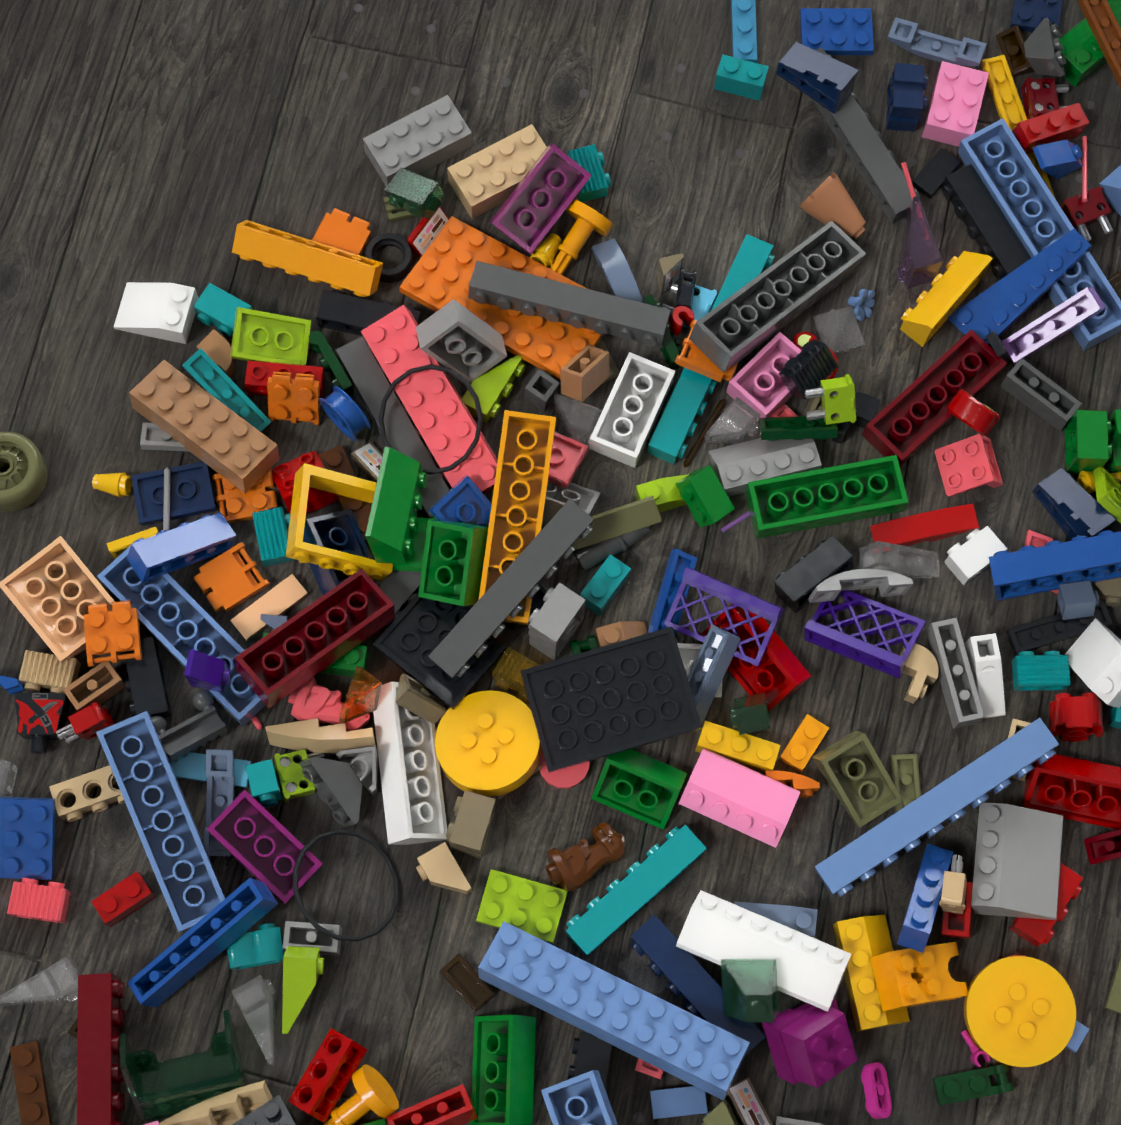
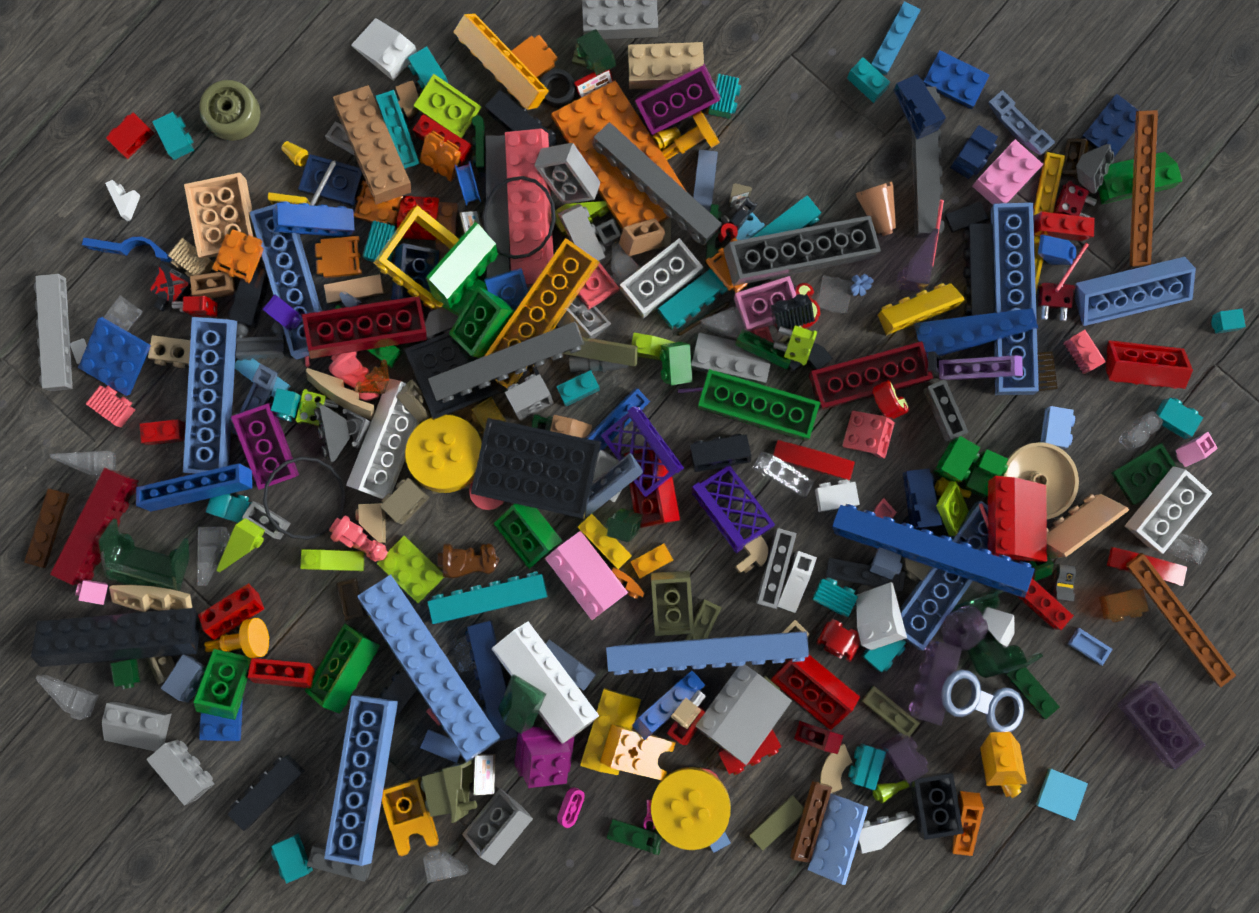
camera: 30 degrees right, 10 degrees up
light grey slope [808,569,913,603] -> none
none -> lime slope [301,550,364,571]
none -> coral animal [329,515,388,562]
none -> light grey brick [558,204,606,261]

